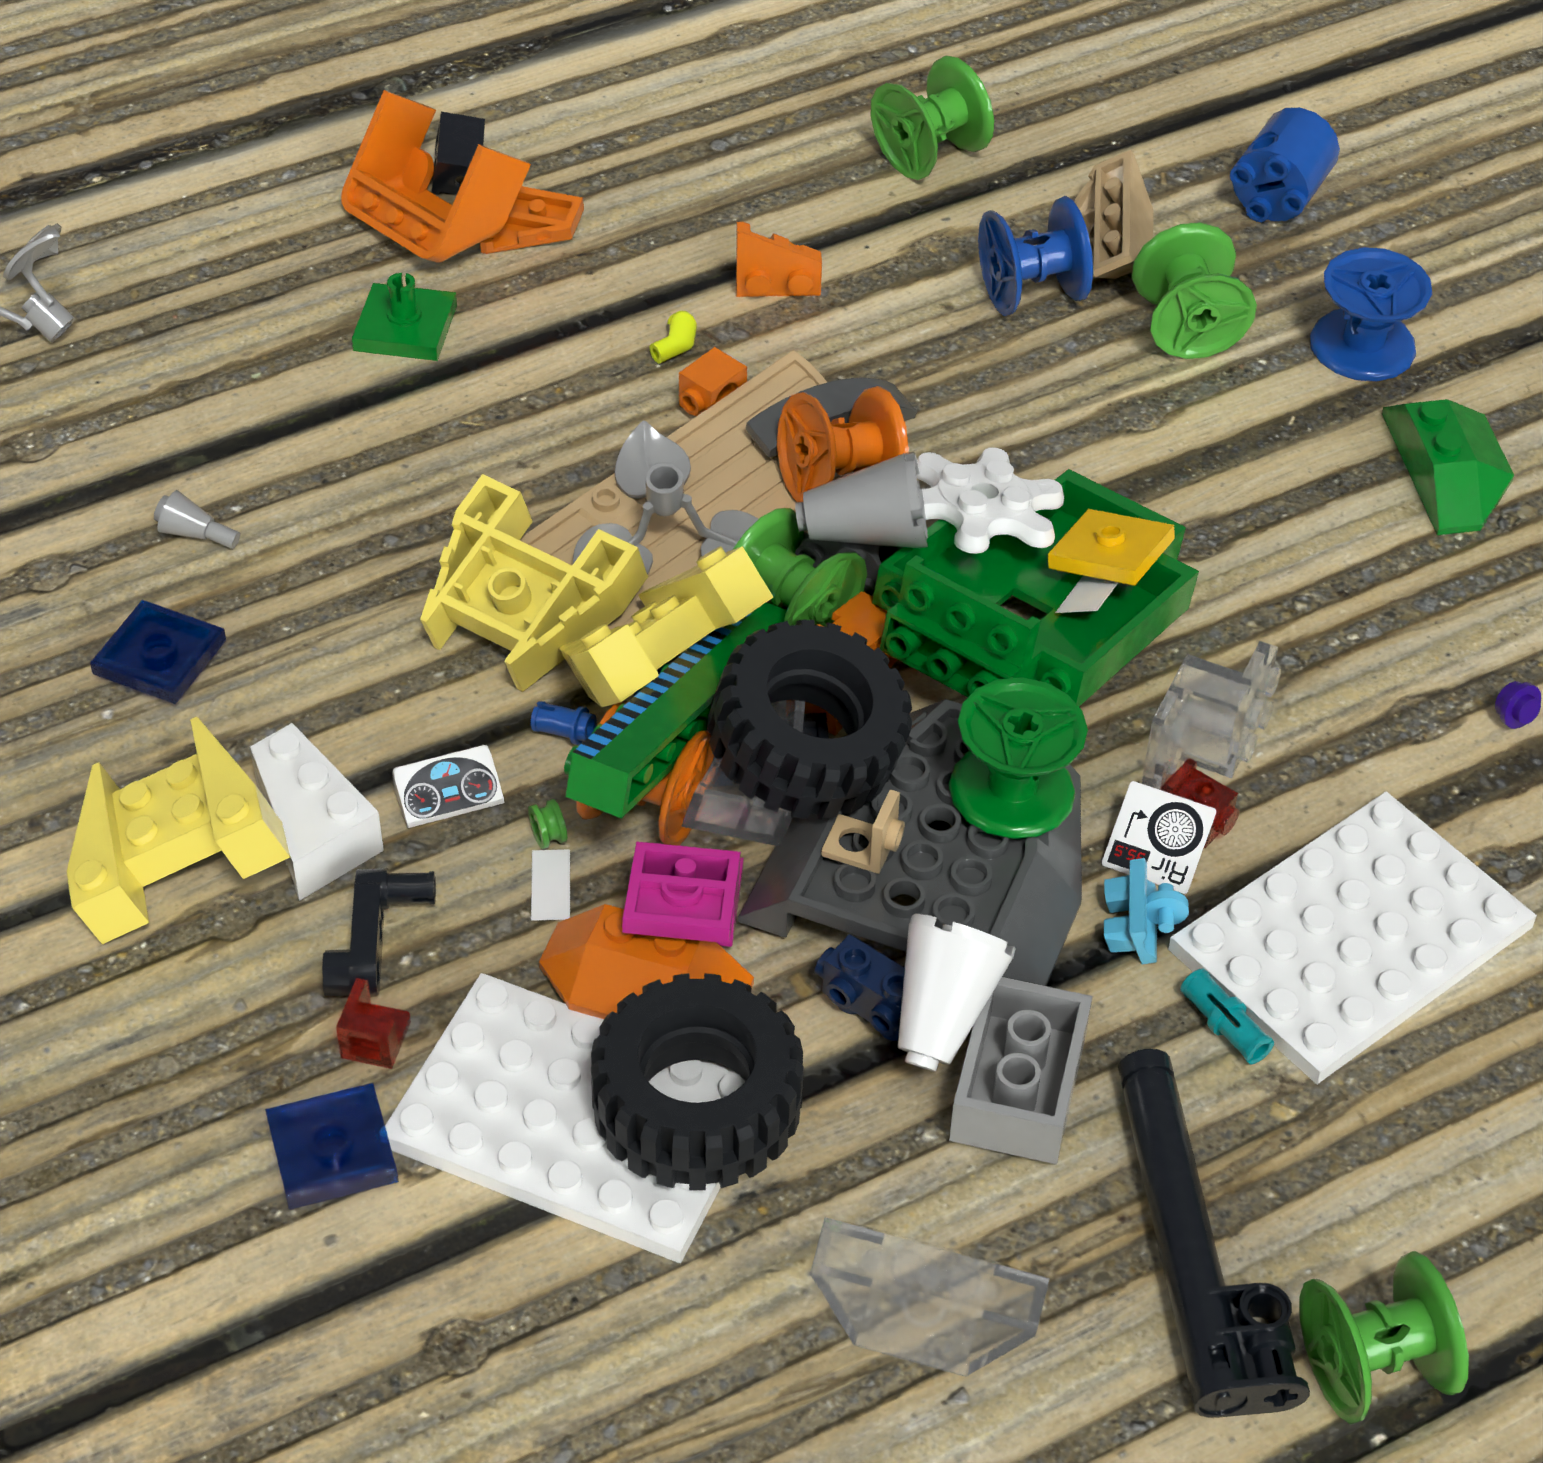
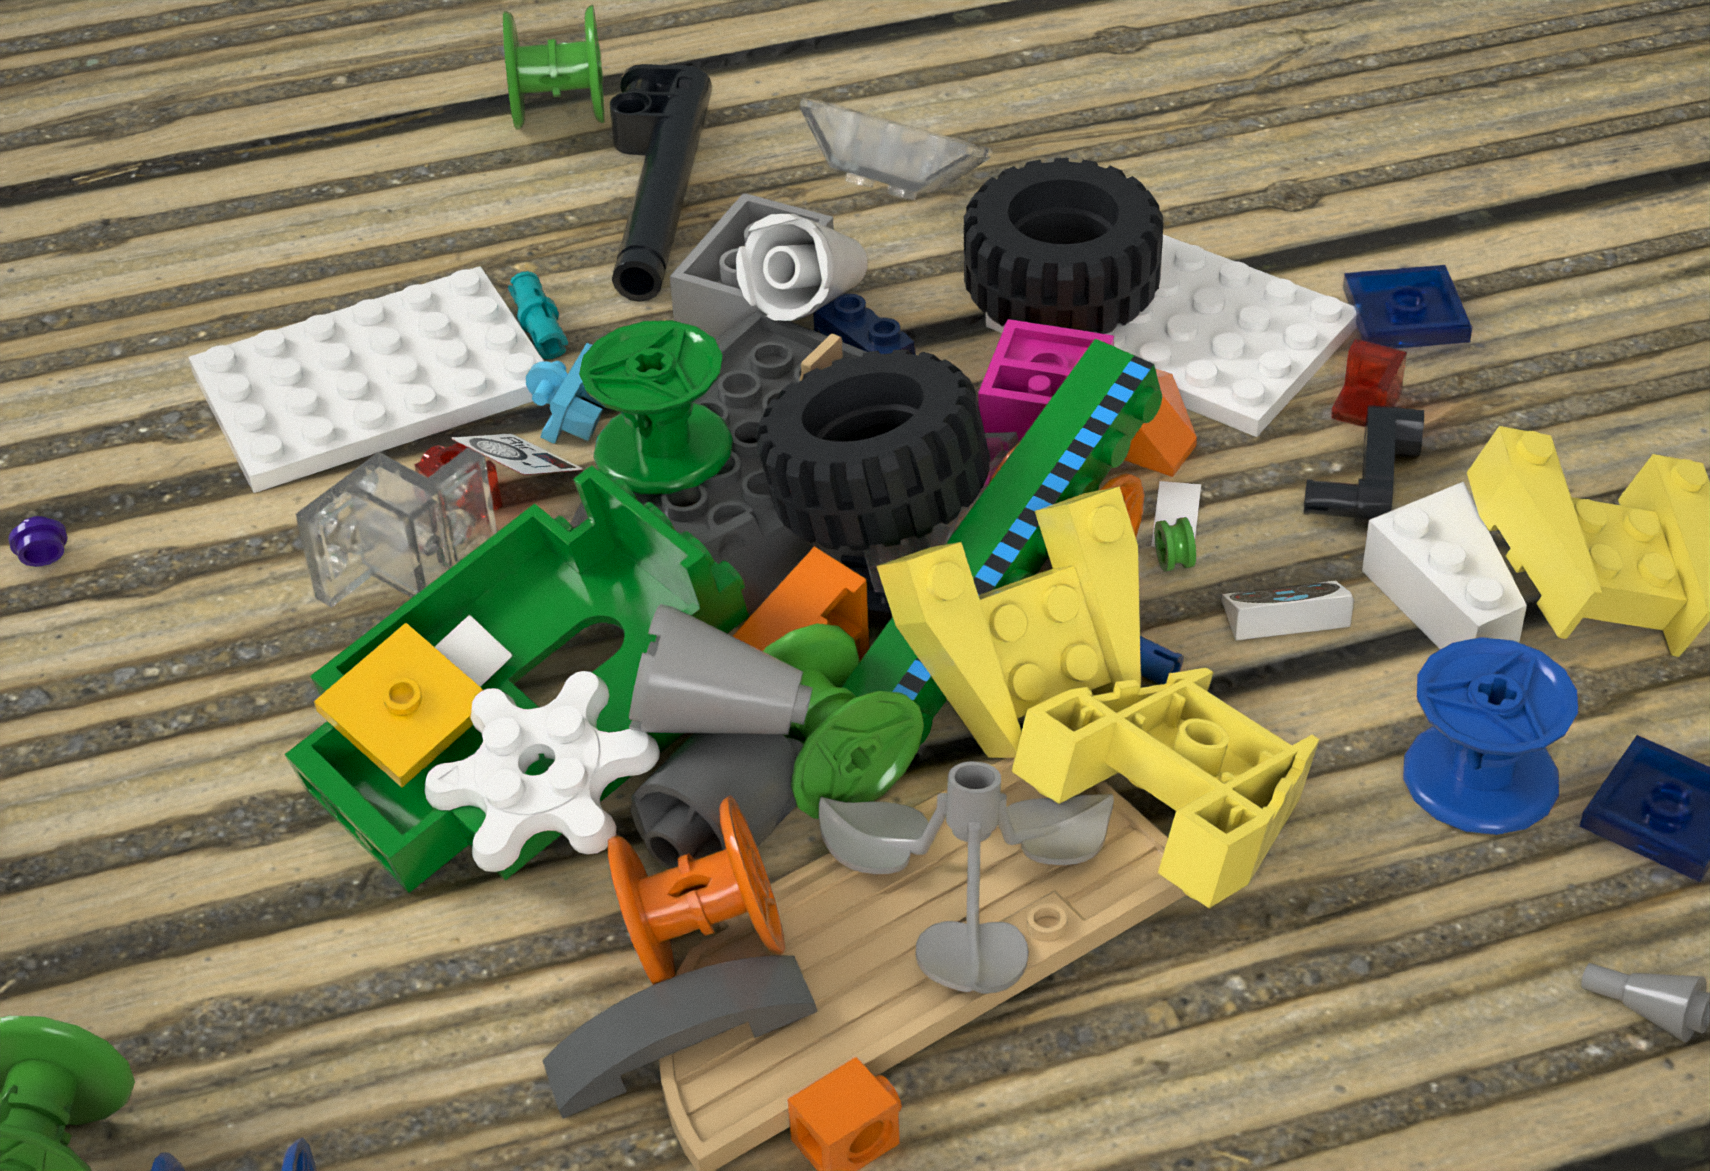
camera: 165 degrees left, 5 degrees down
none -> blue piece [1403,637,1578,835]

